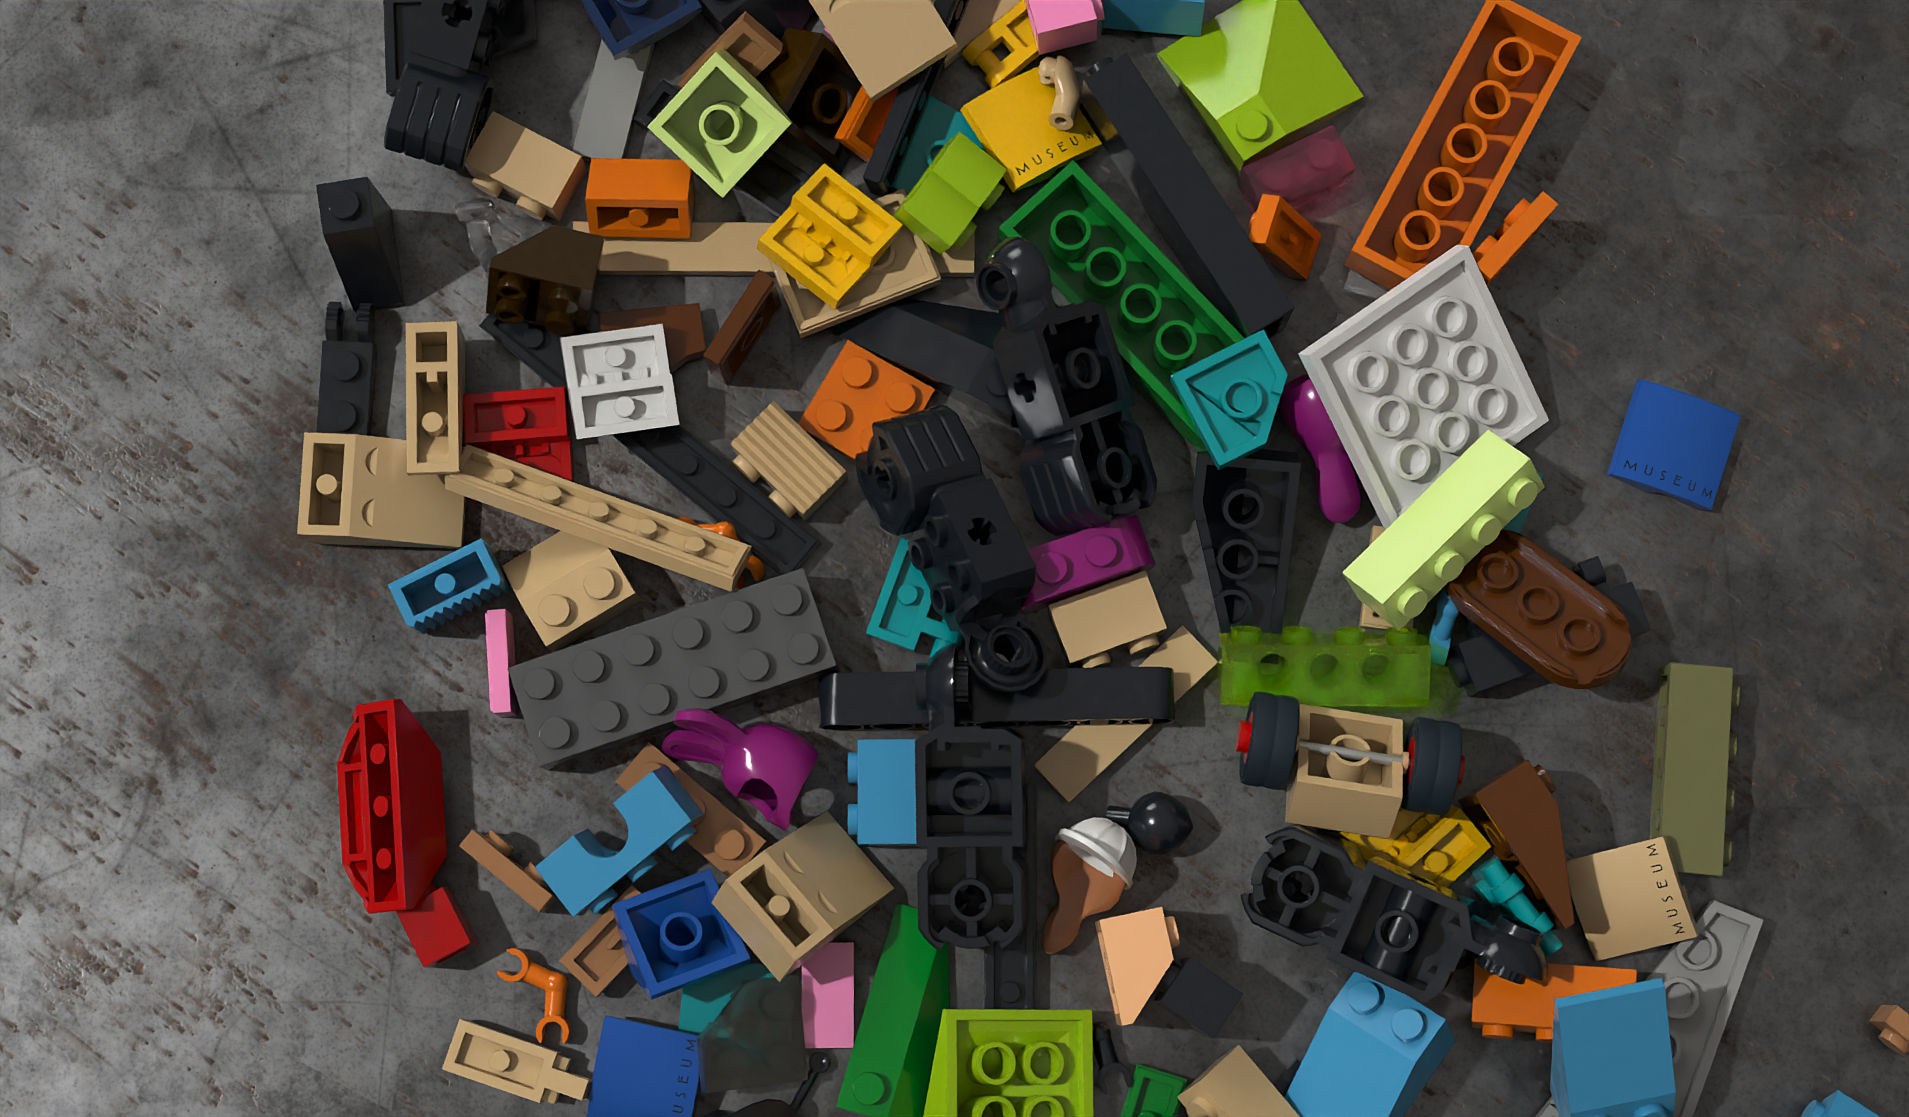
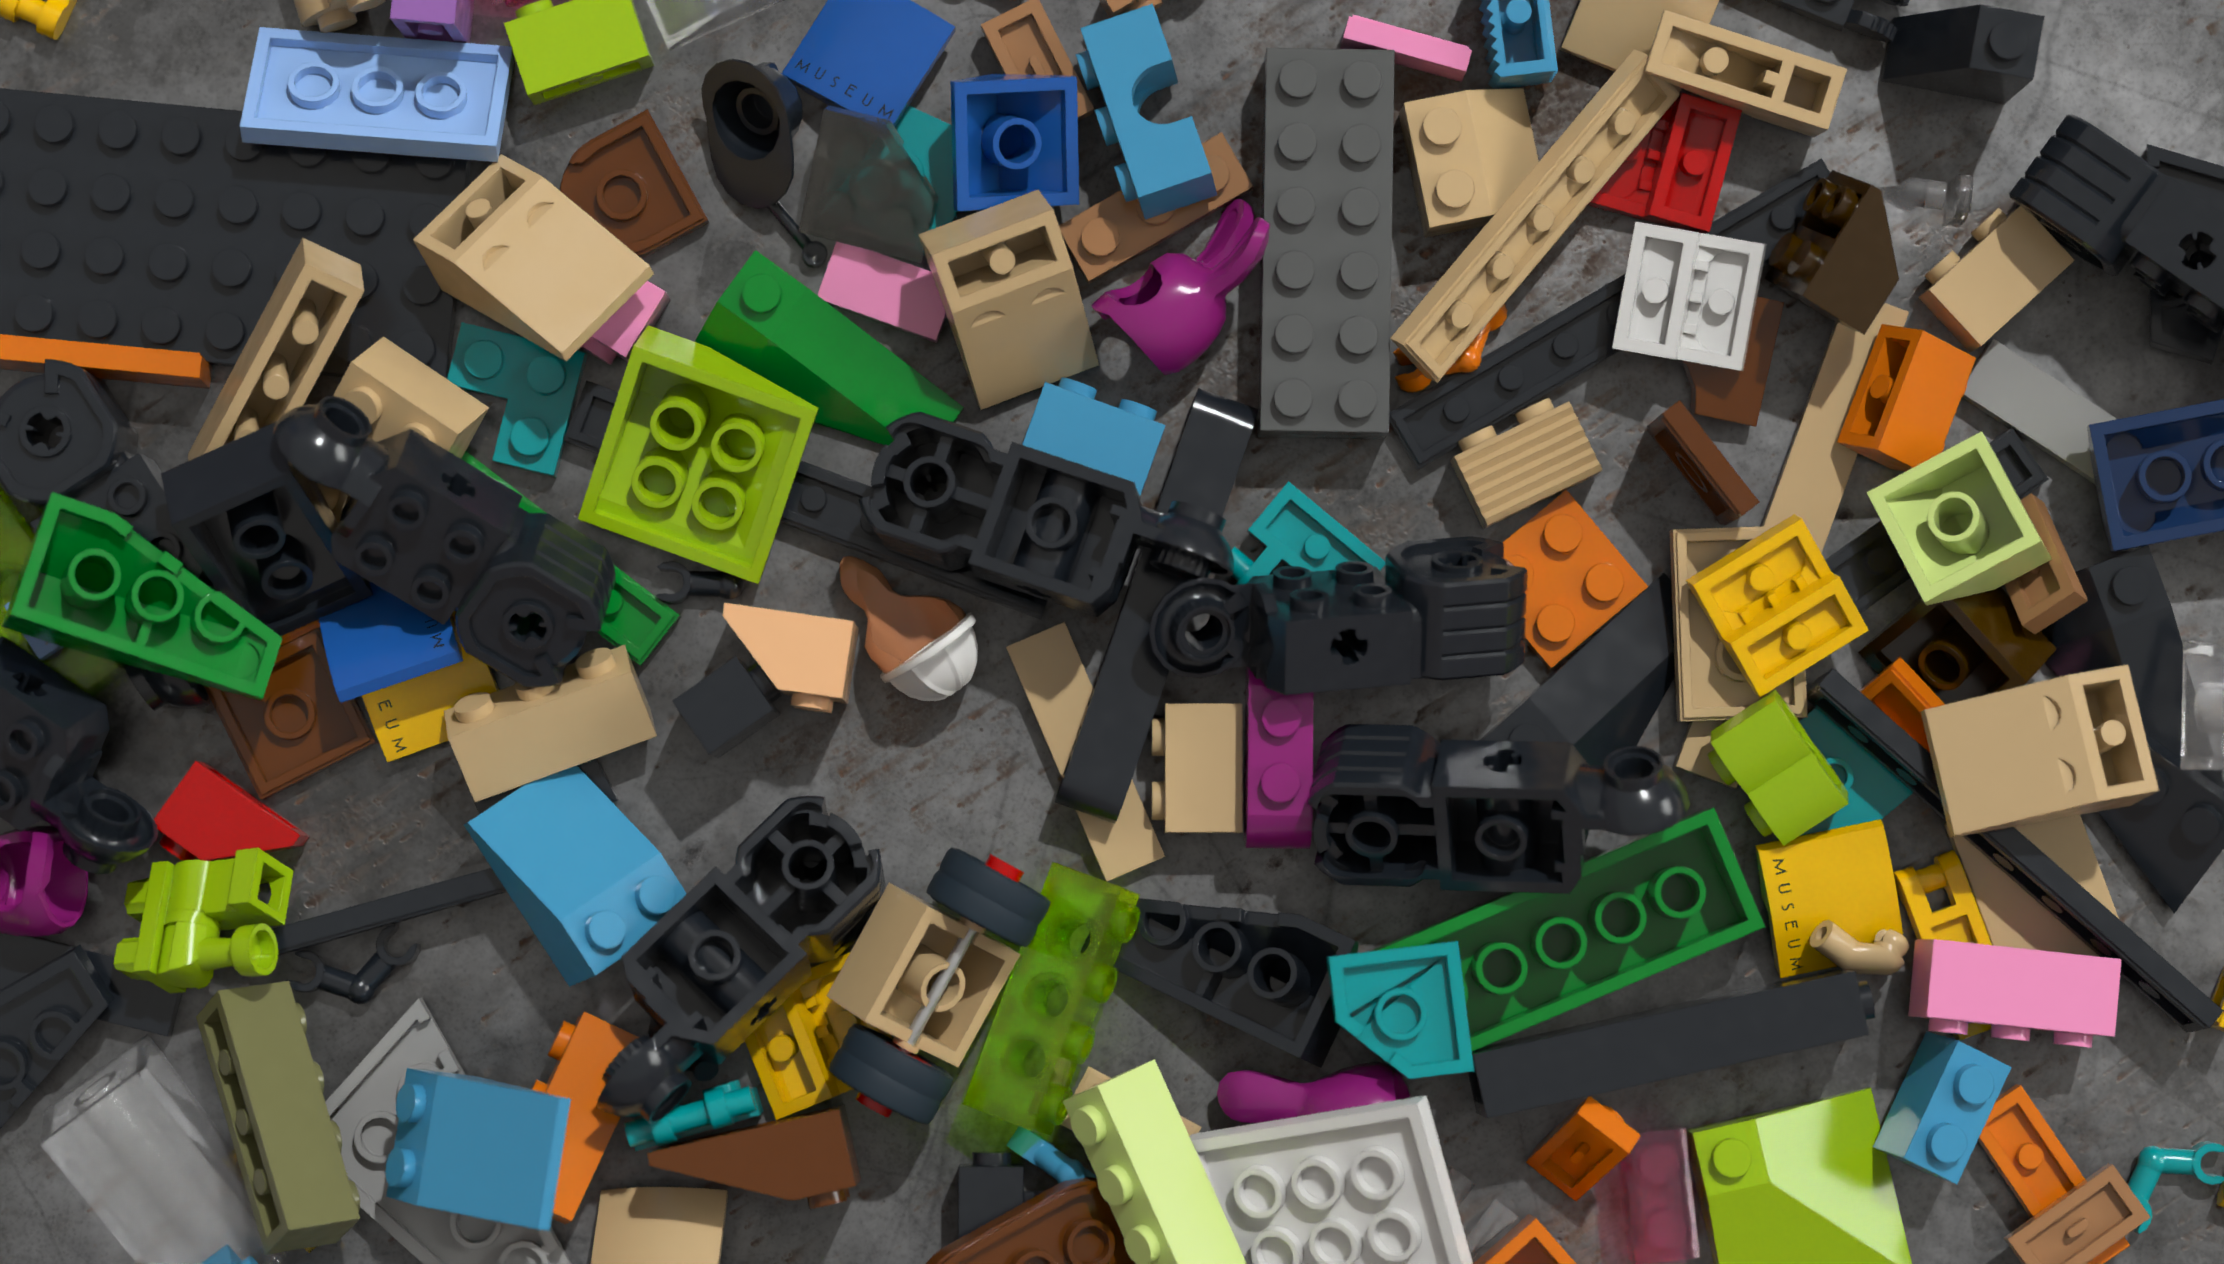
camera: 100 degrees right, 5 degrees up
black piece [1105,791,1193,854] -> none

